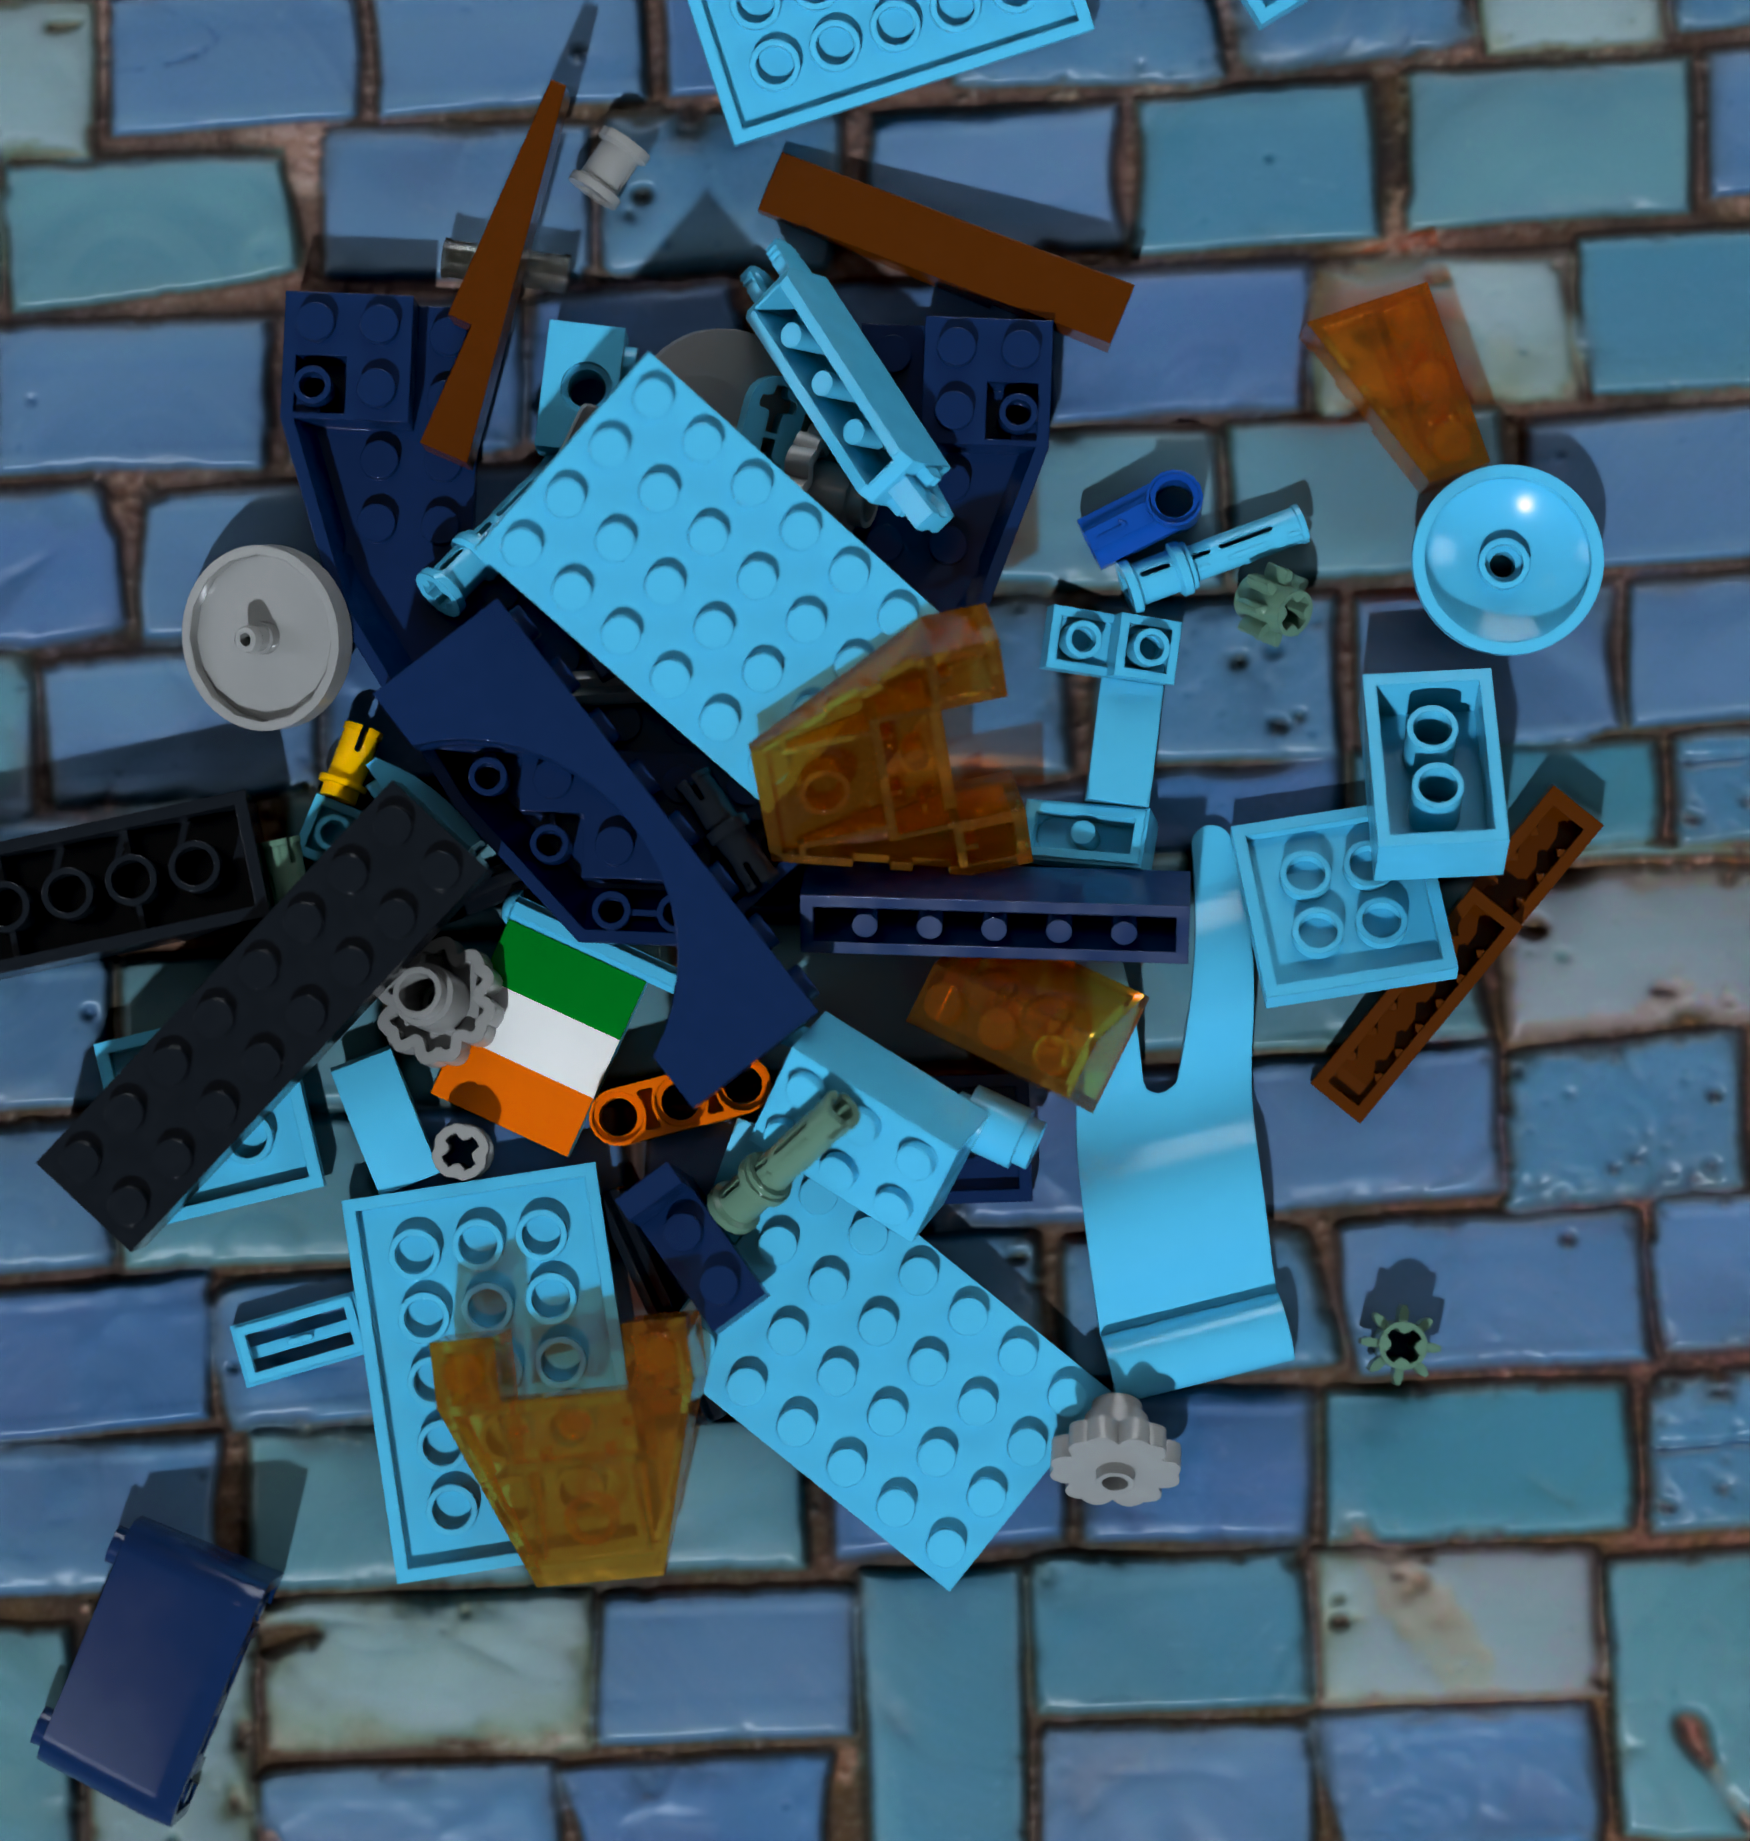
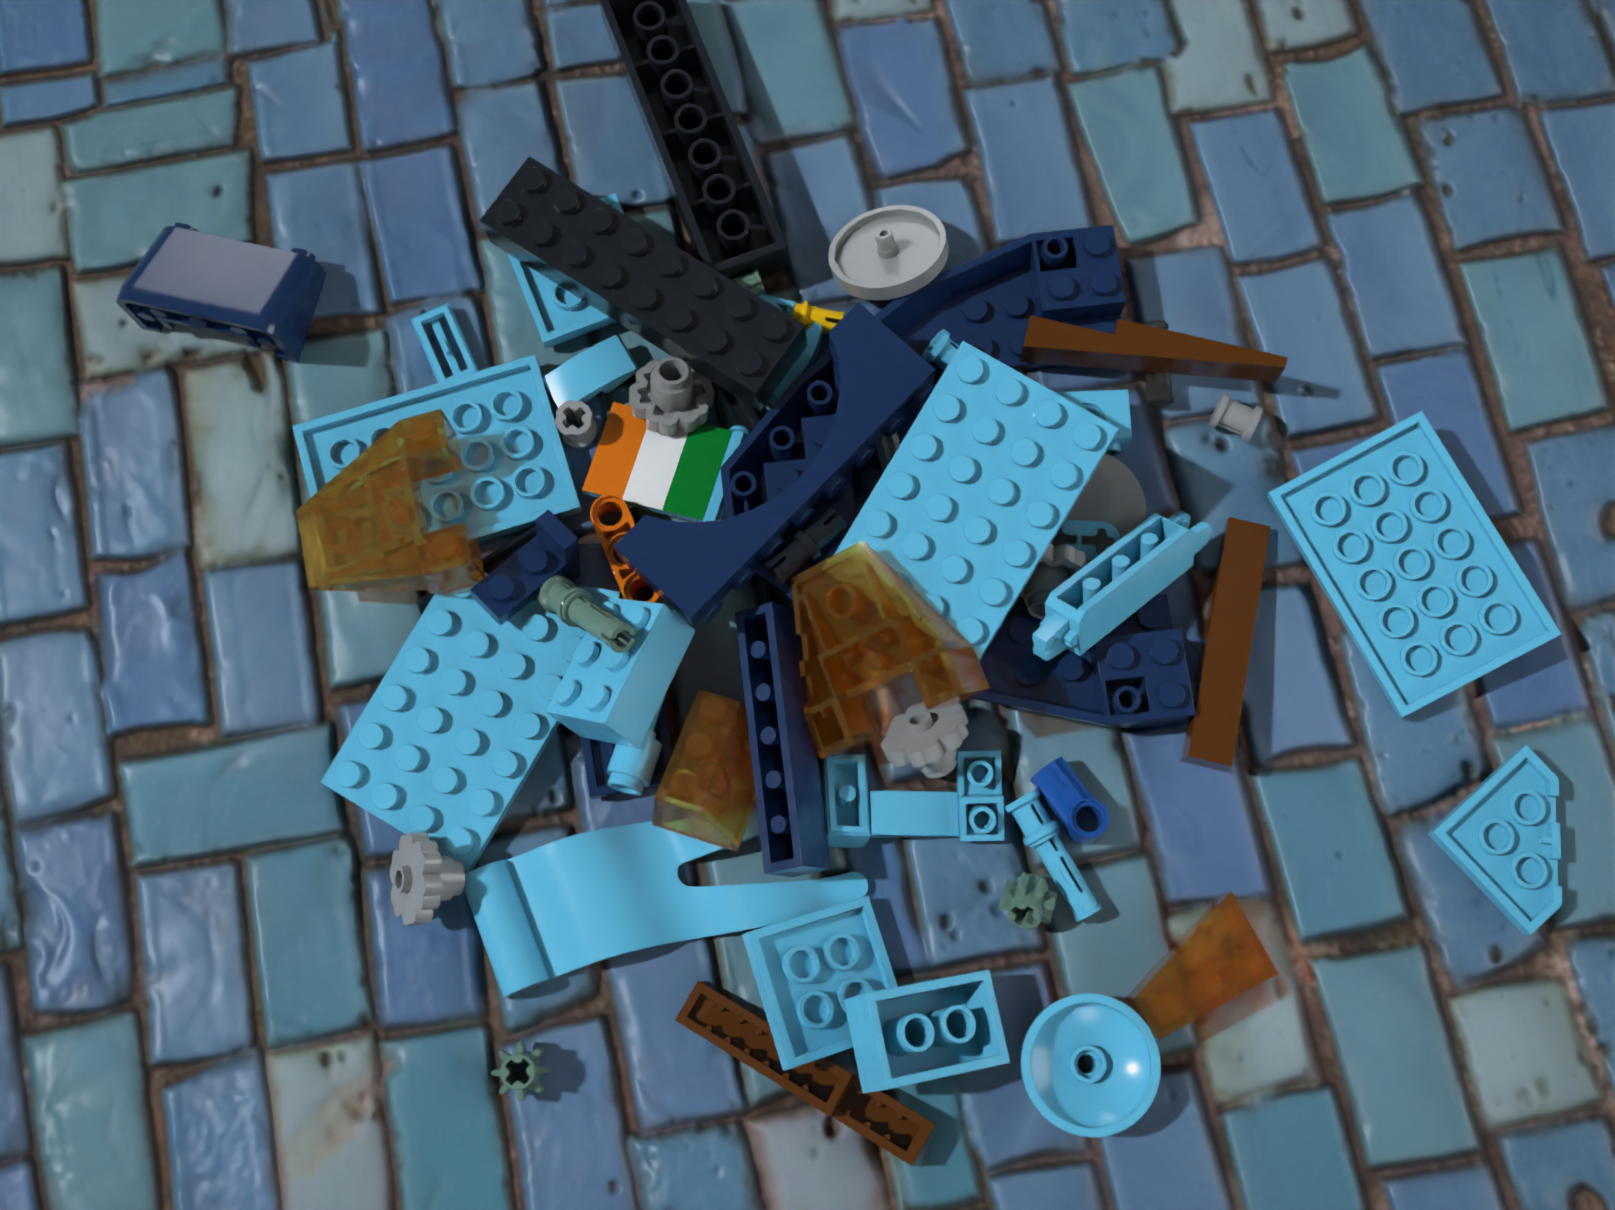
camera: 85 degrees right, 10 degrees down
none -> light grey plant [880,699,969,778]

